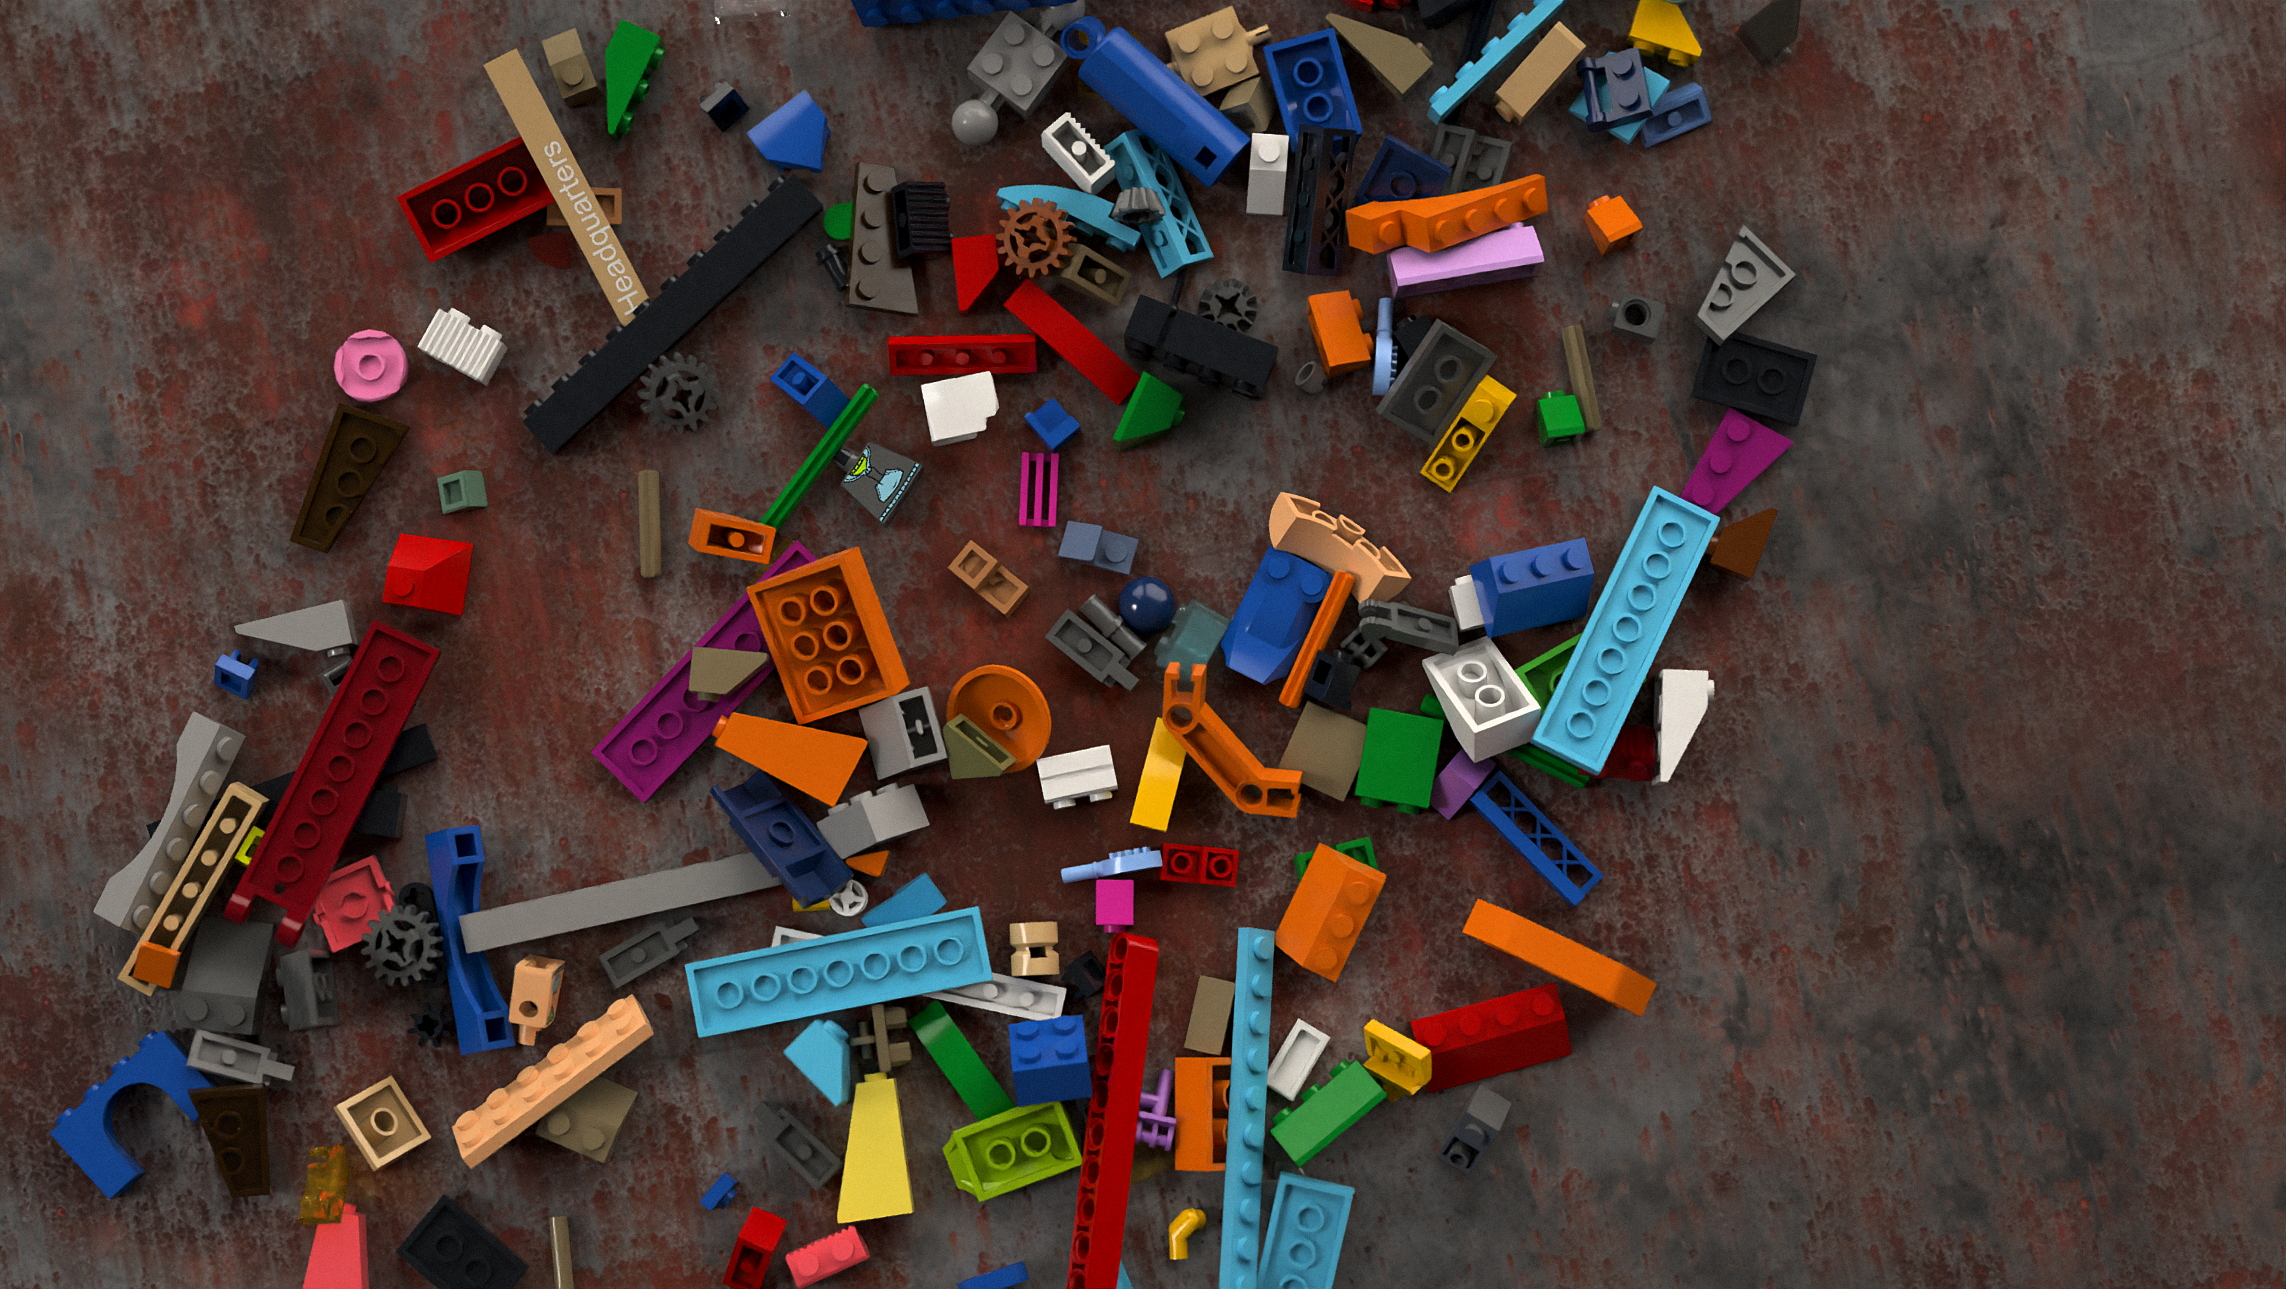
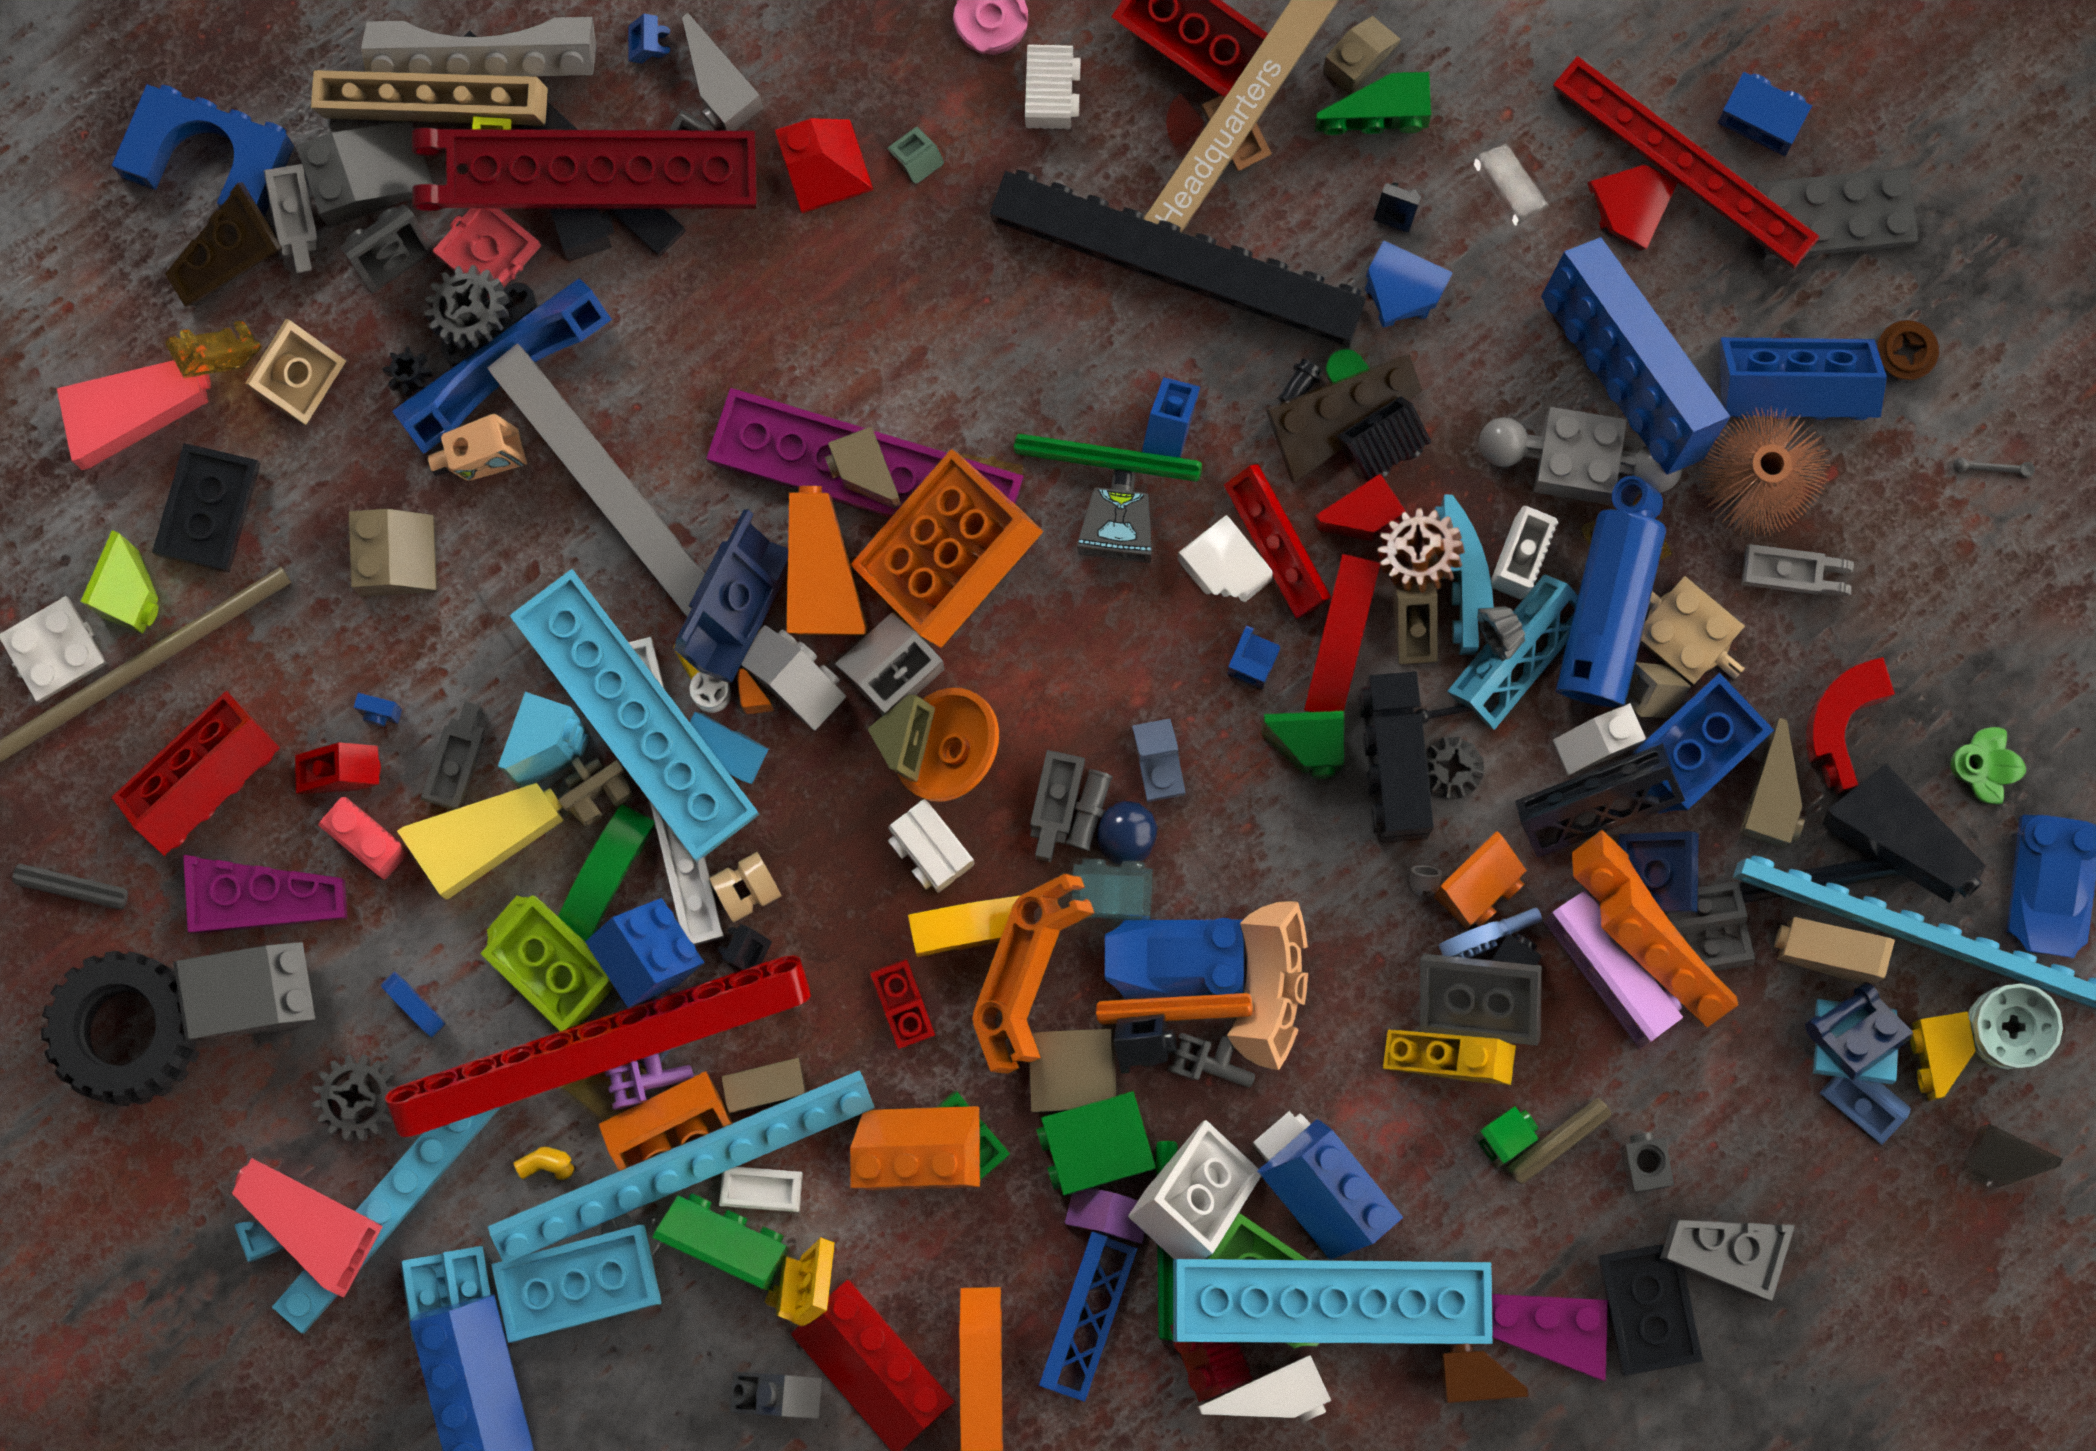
camera: 65 degrees right, 5 degrees down
orange slope [133,941,182,989] -> none
dark brown wing [290,403,411,554] -> none
light nougat plate [452,994,654,1169] -> none
dark grey hinge [598,917,702,990] -> none
dark grey gear [637,352,719,434] -> none
dark tan axle [638,470,662,579] -> none
orange slope [688,508,776,564] -> none
medium nougat slope [948,540,1032,618] -> none
dark pink tile [1019,452,1059,528] -> none
light blue piece [1061,847,1163,883] -> none
dark pink brick [1096,880,1134,933] -> none
dark grey hinge [1358,598,1459,656] -> none
orange slope [1583,195,1643,257] -> none

